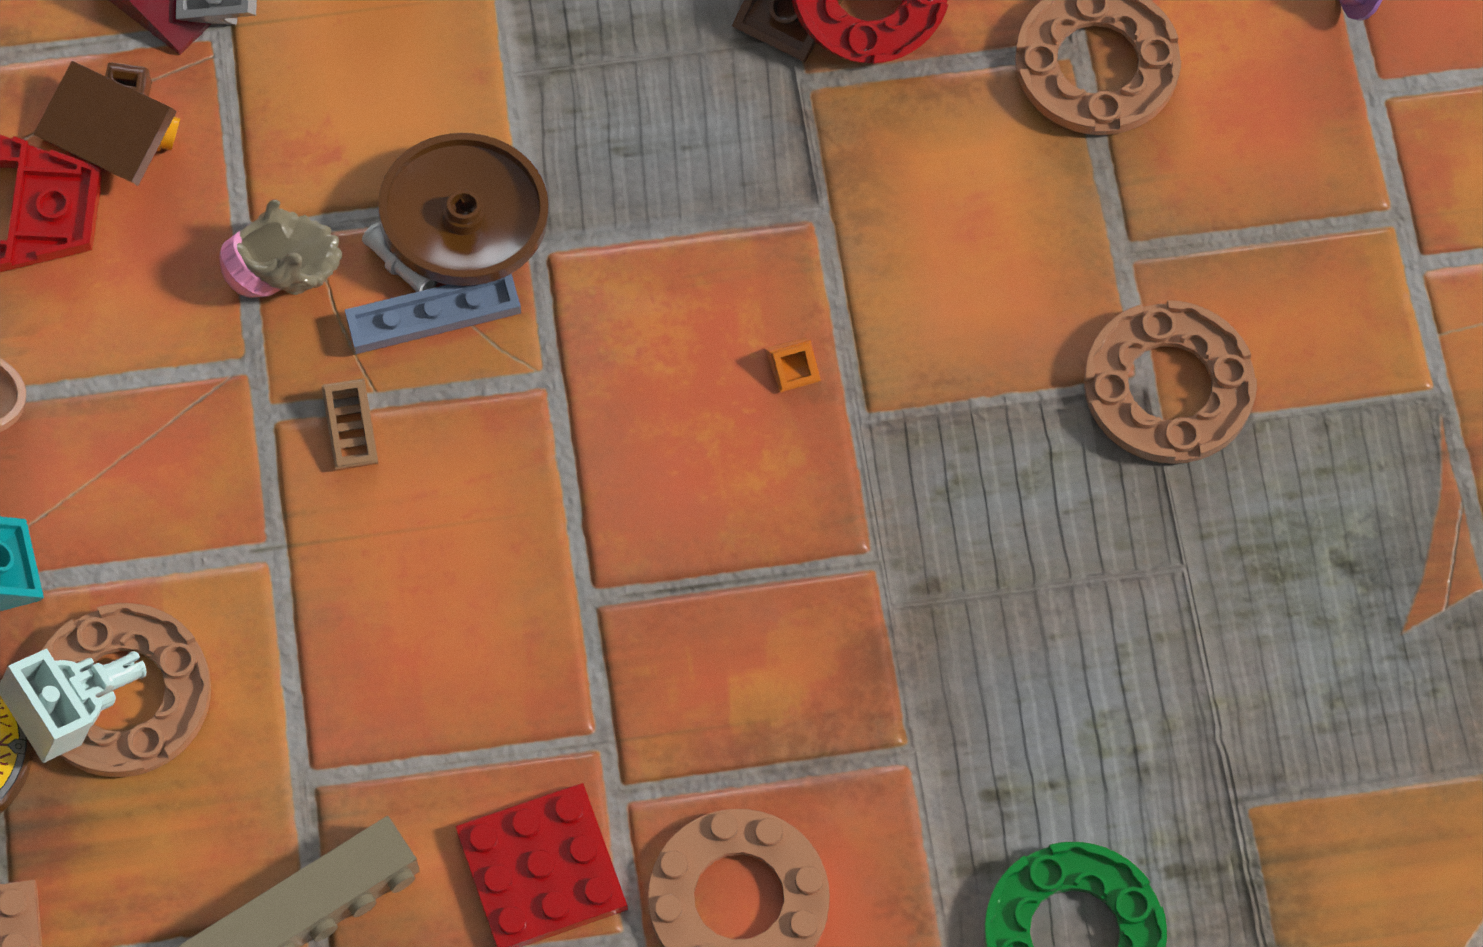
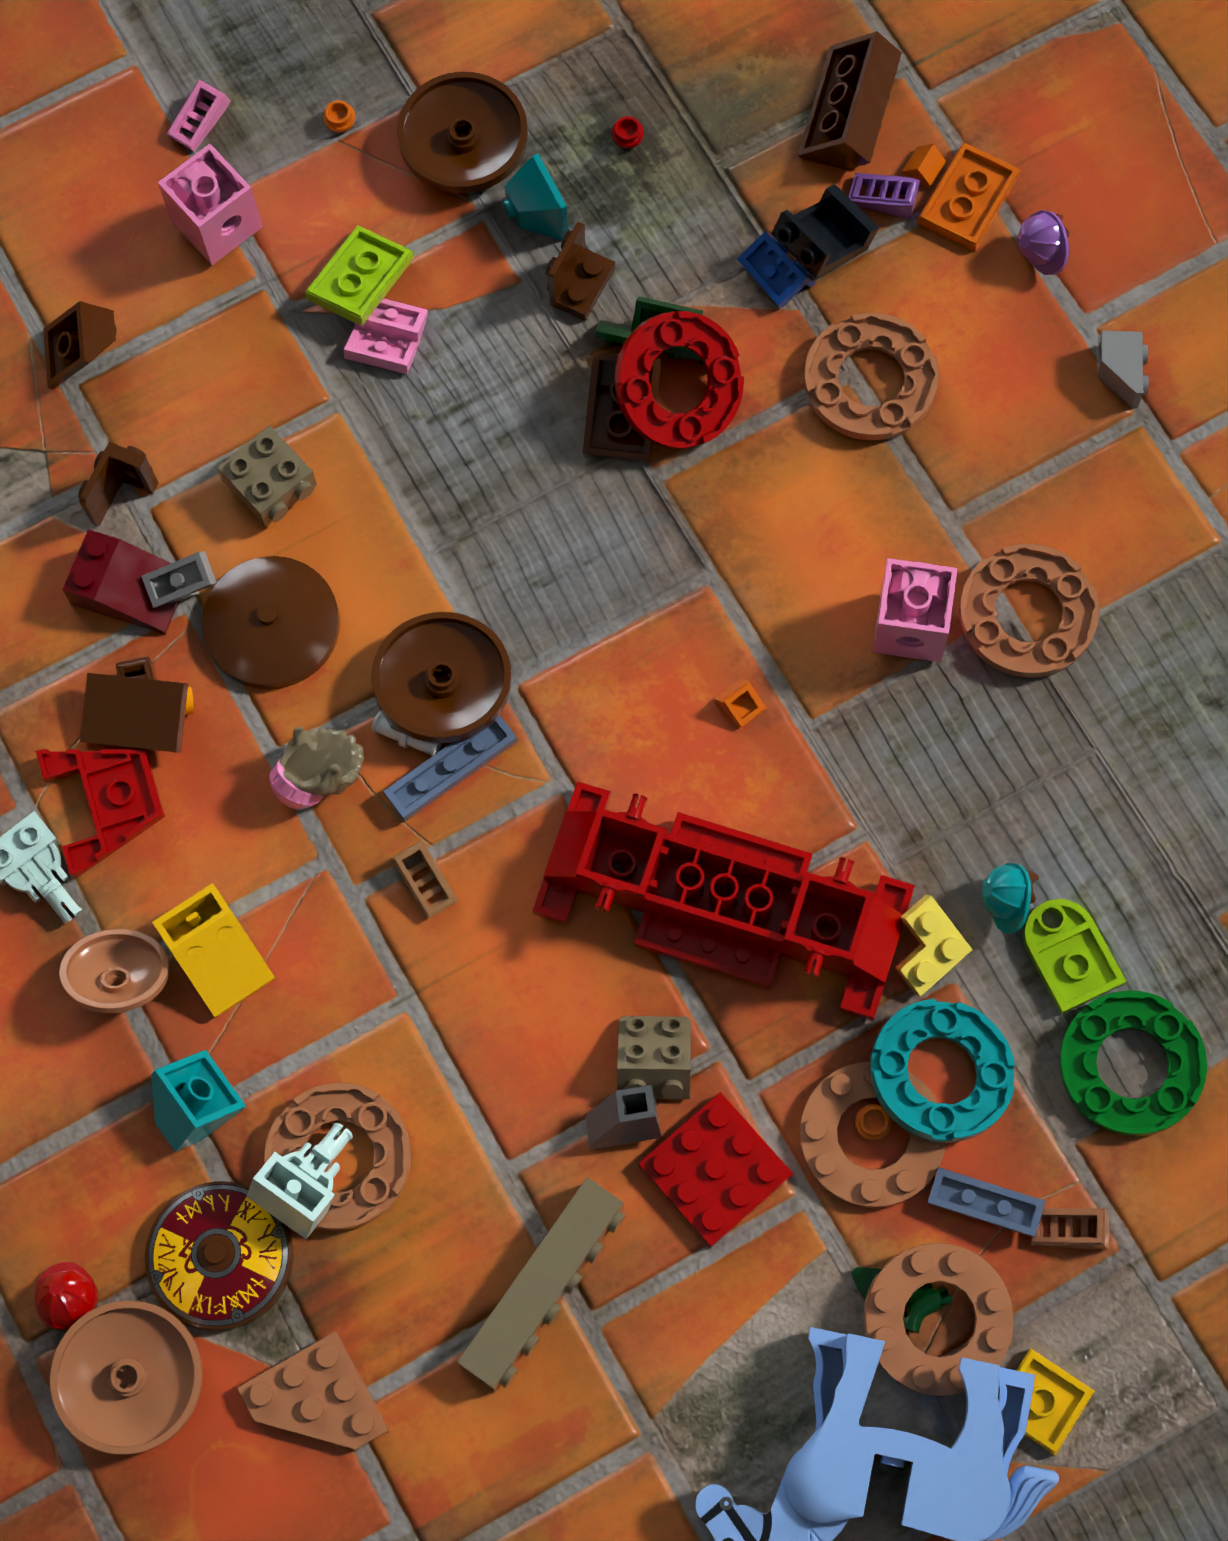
camera: 15 degrees left, 5 degrees up
none -> yellow slope [152,883,276,1018]
none -> reddish brown dish [202,556,340,689]
none -> red piece [532,781,915,1021]
none -> dark grey slope [585,1085,662,1150]
none -> dark tan bracket [617,1016,691,1100]
none -> orange plate [855,1104,892,1141]
none -> teal plate [870,999,1015,1143]
none -> bright pink brick [872,558,957,662]
none -> light yellow plate [895,894,973,997]
none -> teal piece [980,863,1039,934]
none -> lime tile [1023,899,1127,1015]
none -> light grey slope [1097,331,1149,408]

